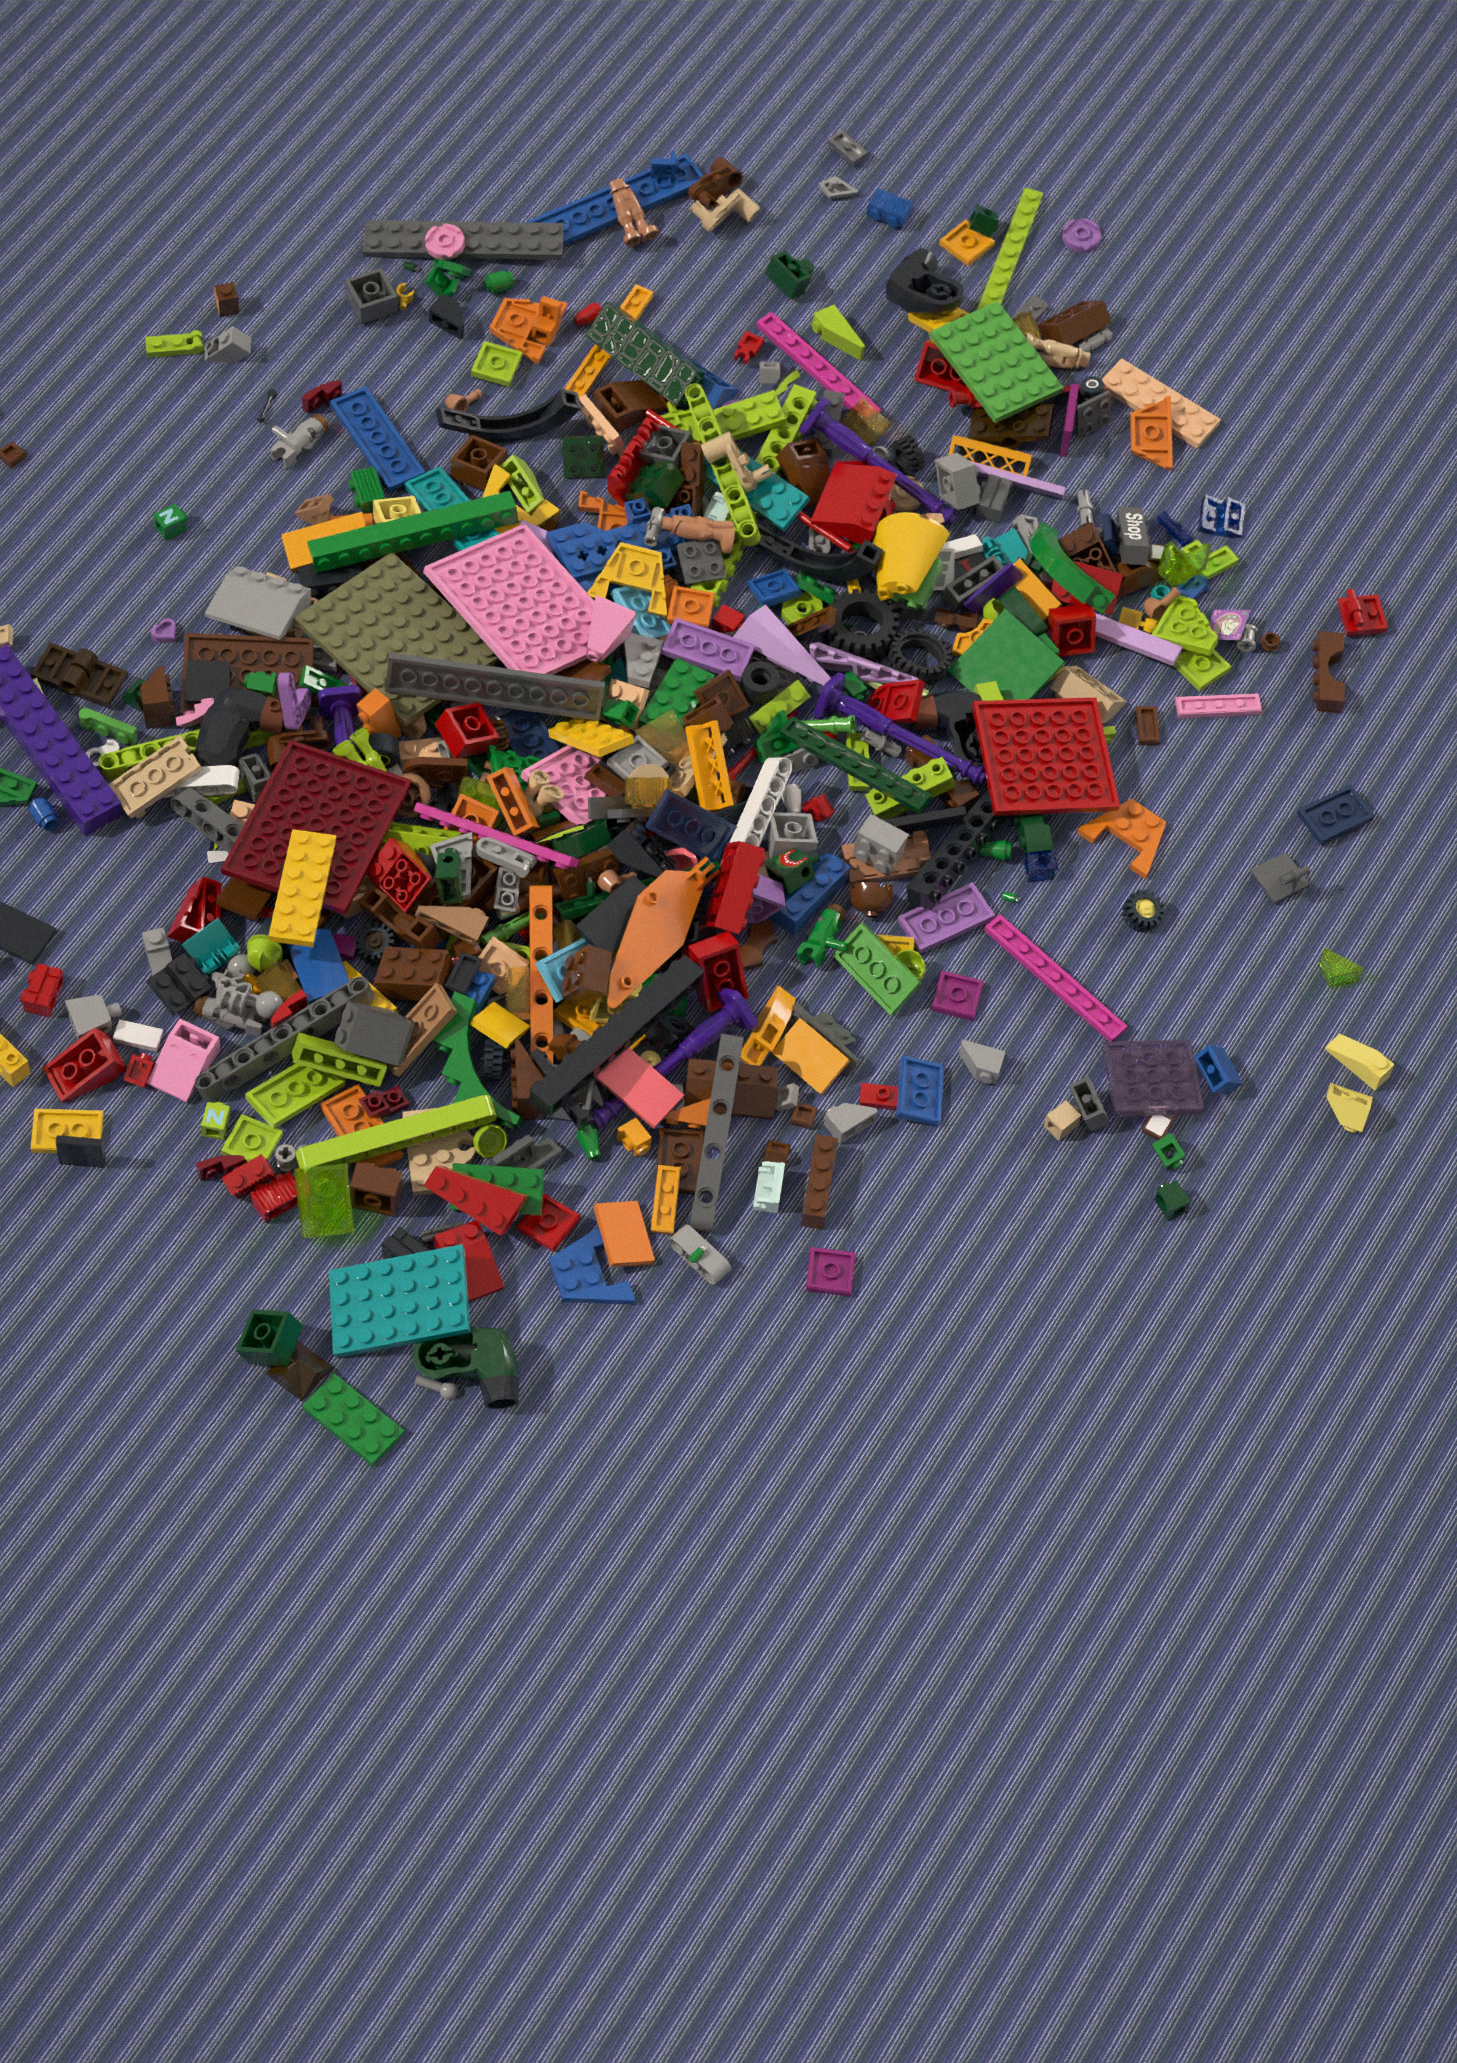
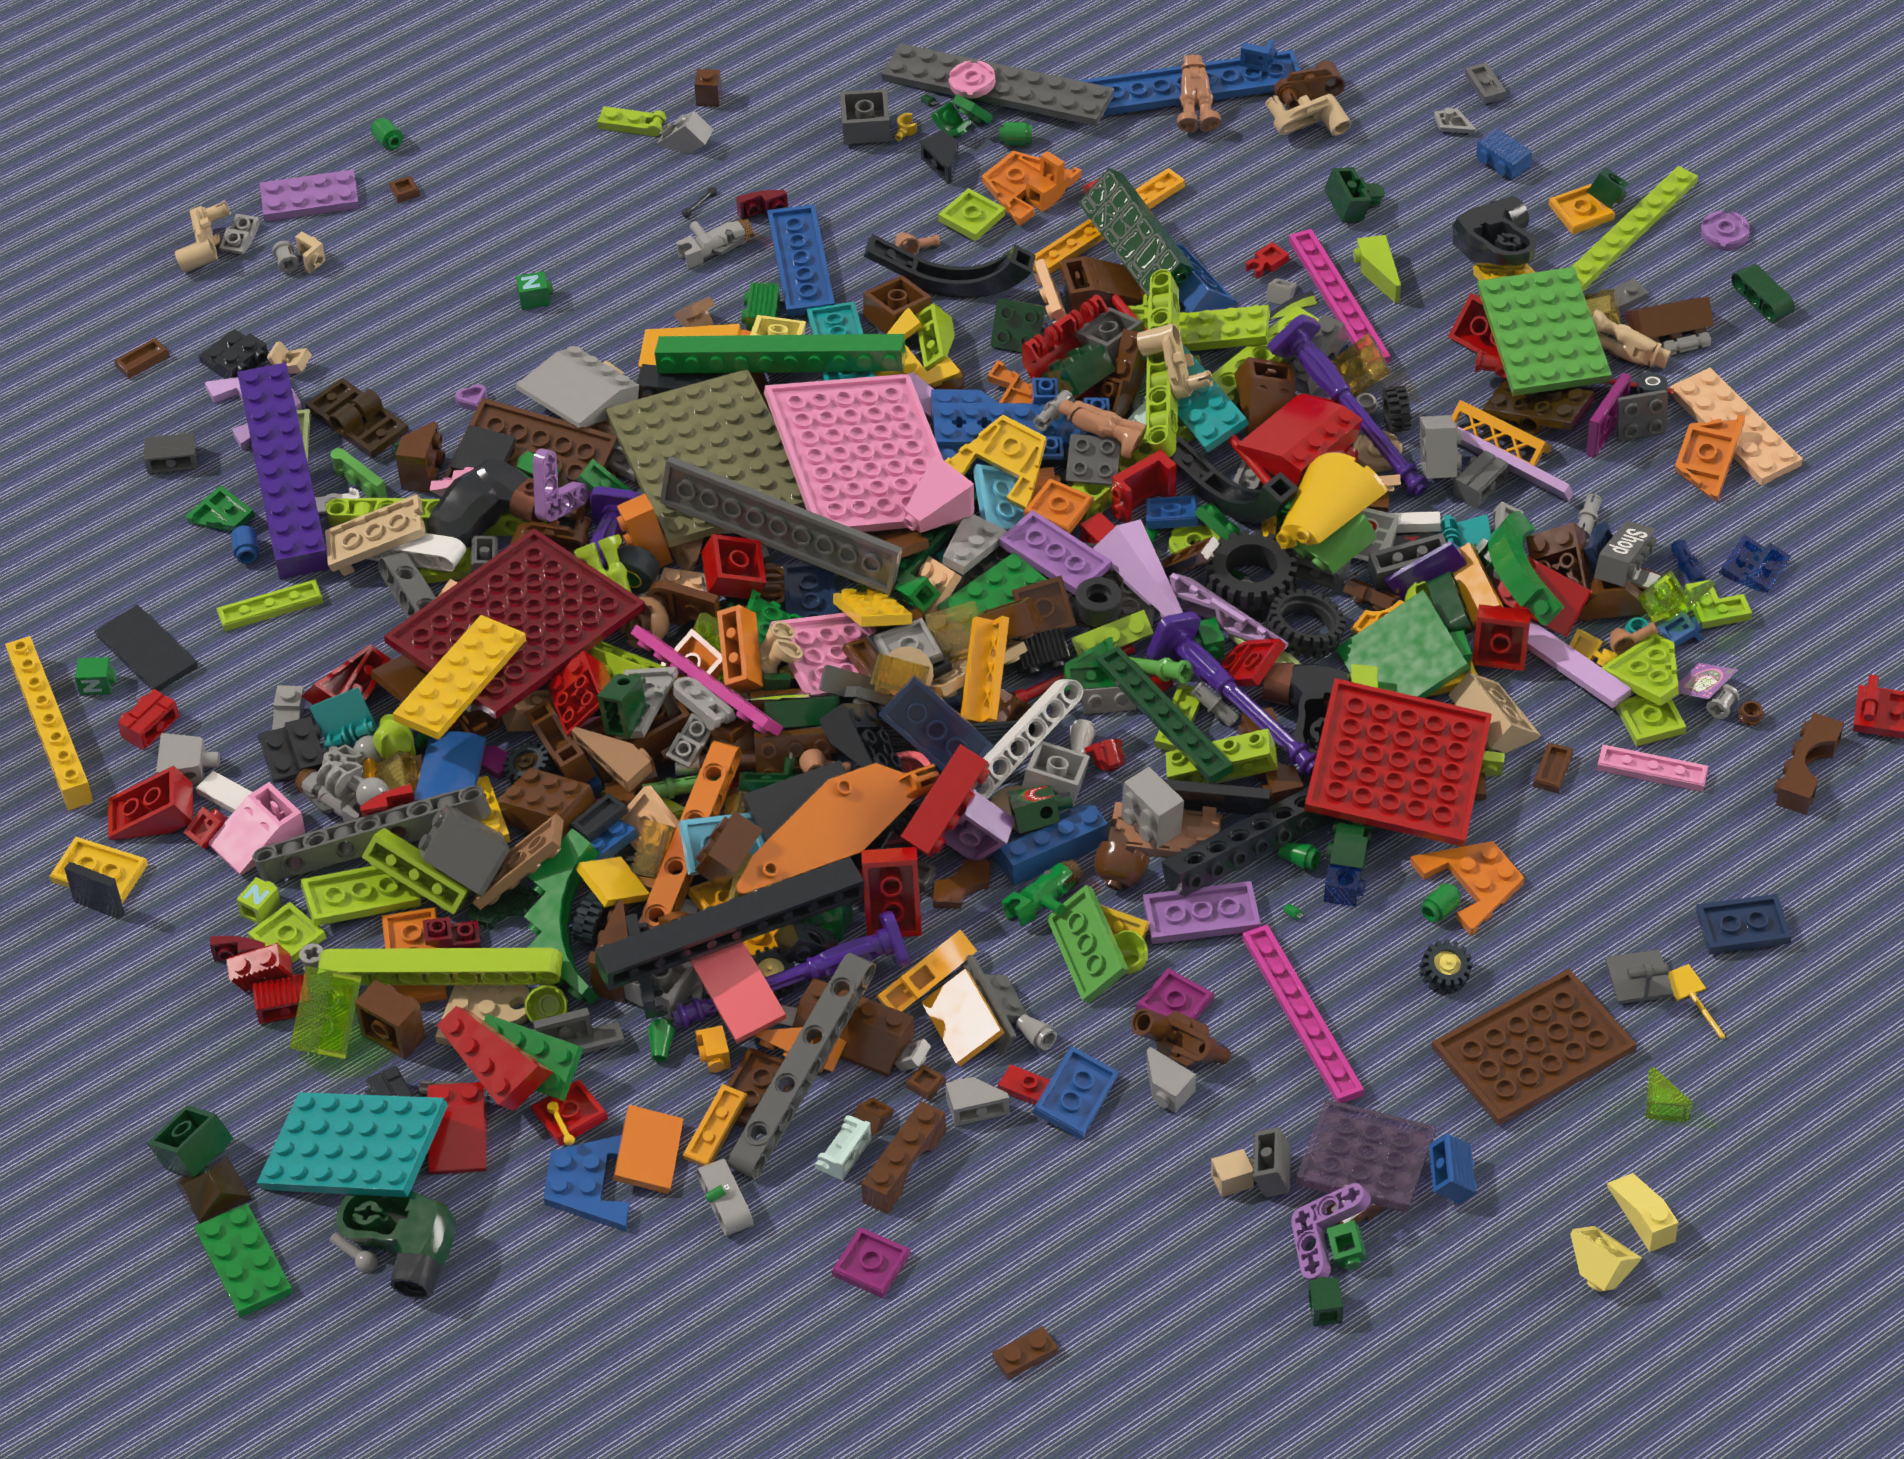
camera: 30 degrees right, 10 degrees down
none -> lime tile [216,579,324,632]
none -> clear green tile [465,885,537,930]
none -> yellow hinge [547,1101,575,1145]
none -> reddish brown plate [992,1326,1058,1380]
none -> light grey cone [1016,1014,1057,1050]
none -> red panel [1111,450,1176,523]
none -> reddish brown piece [1131,1008,1231,1067]
none -> medium lavender beam [1291,1183,1371,1280]
none -> green brick [1420,883,1461,923]
none -> reddish brown plate [1432,969,1637,1126]
none -> yellow piece [1668,964,1725,1039]
none -> dark green beam [1731,264,1795,322]

